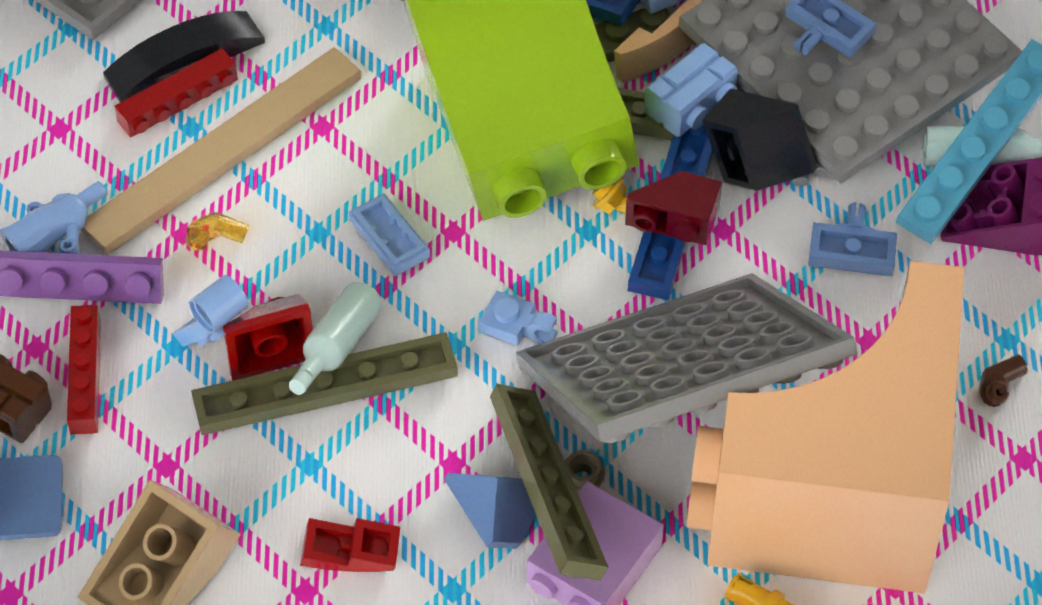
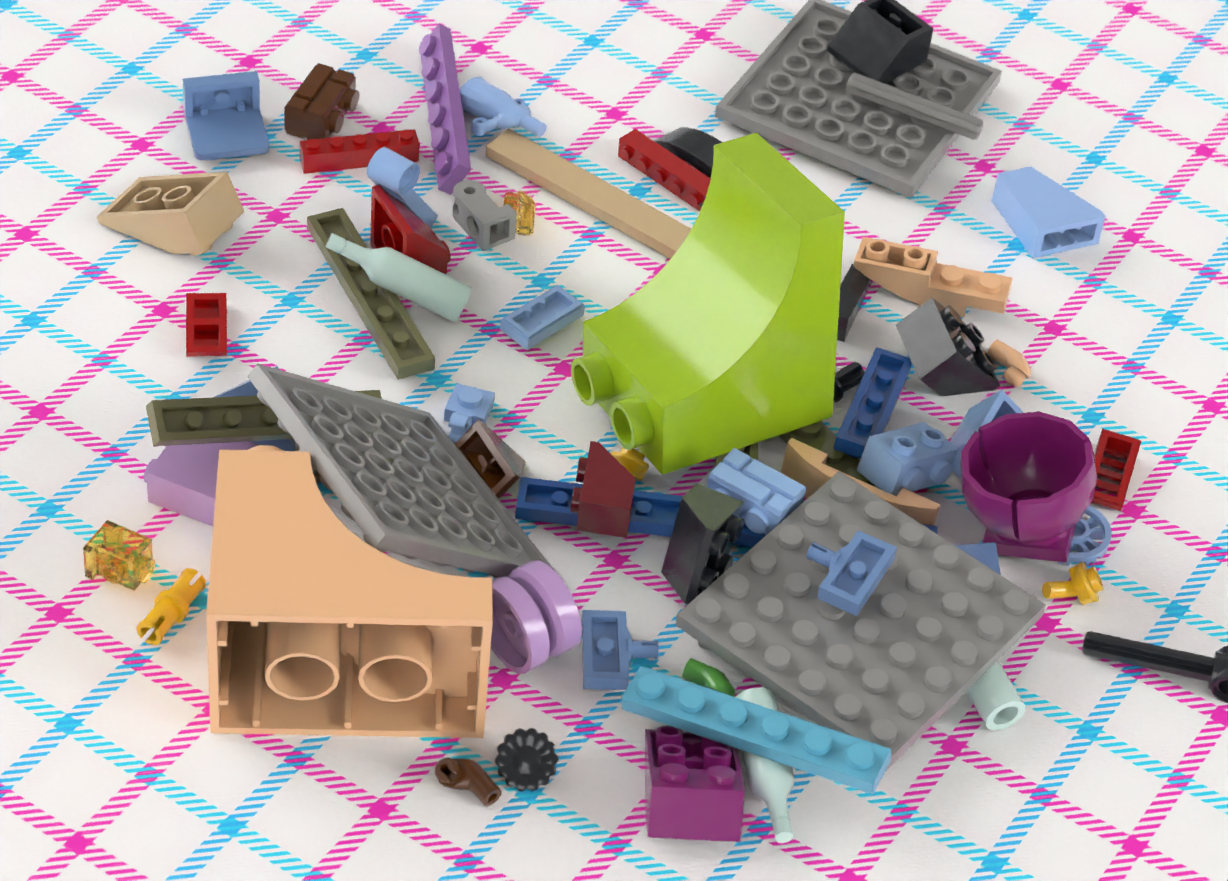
camera: 75 degrees right, 10 degrees down
none -> light grey leg [452,180,517,251]
none -> reddish brown slope [455,420,526,499]
none -> lavender wheel [491,560,582,674]
none -> black piece [495,728,559,791]
none -> bright green arm [682,658,735,697]

